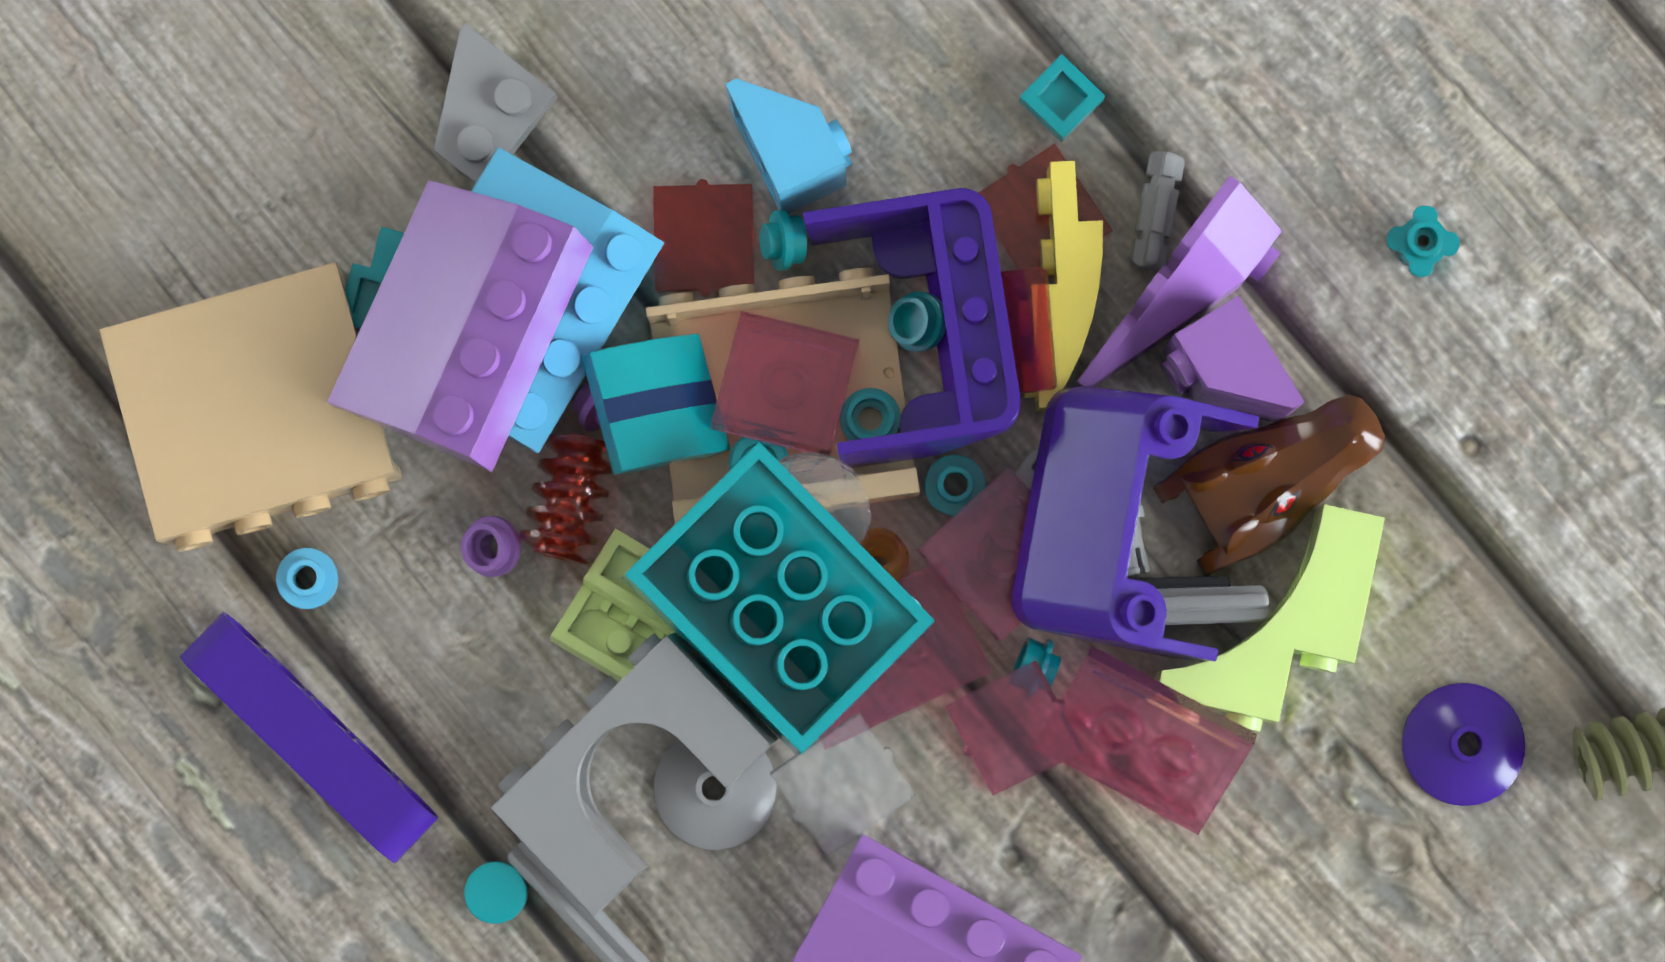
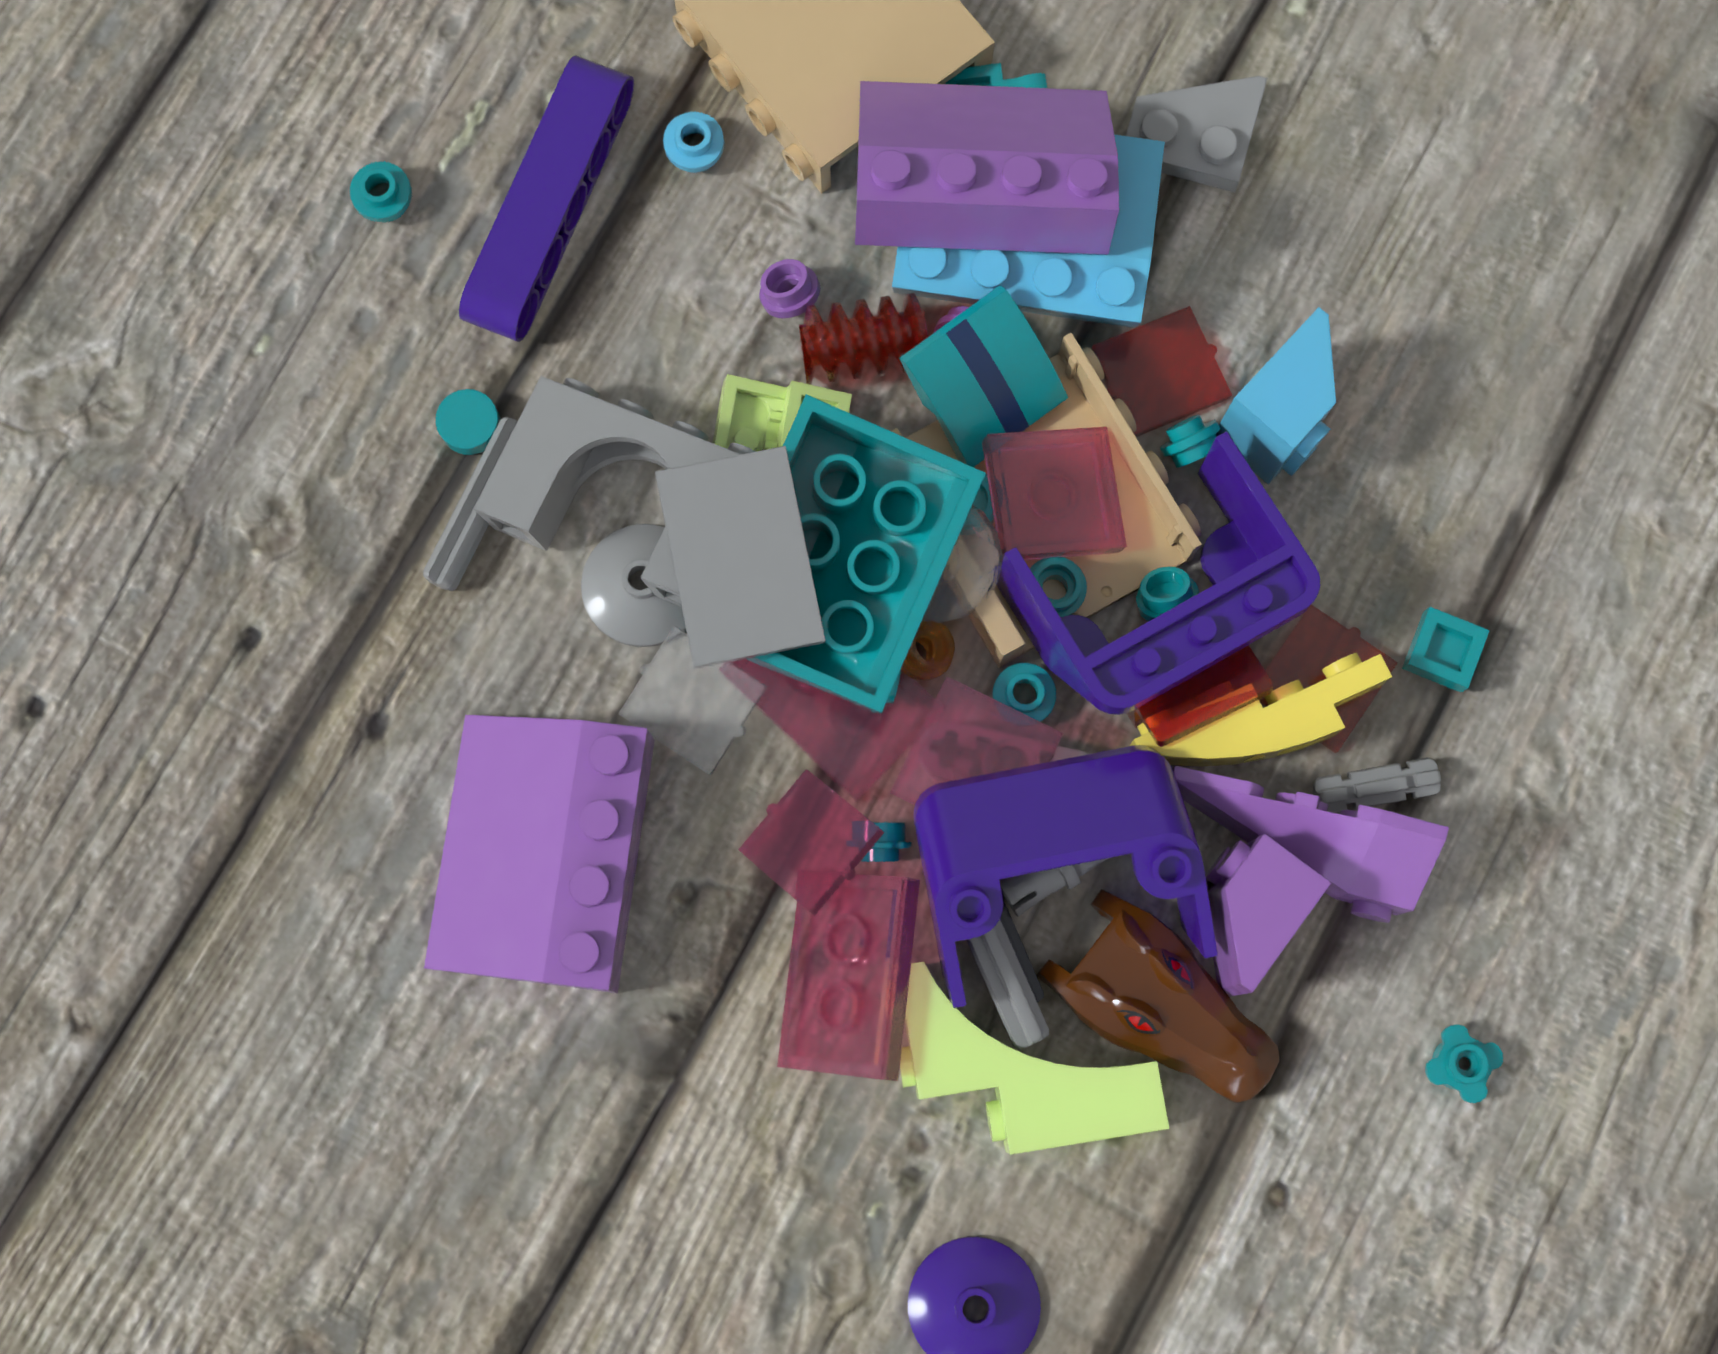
camera: 65 degrees right, 5 degrees down
none -> teal plate [350,161,412,222]
none -> light grey tile [655,446,825,669]

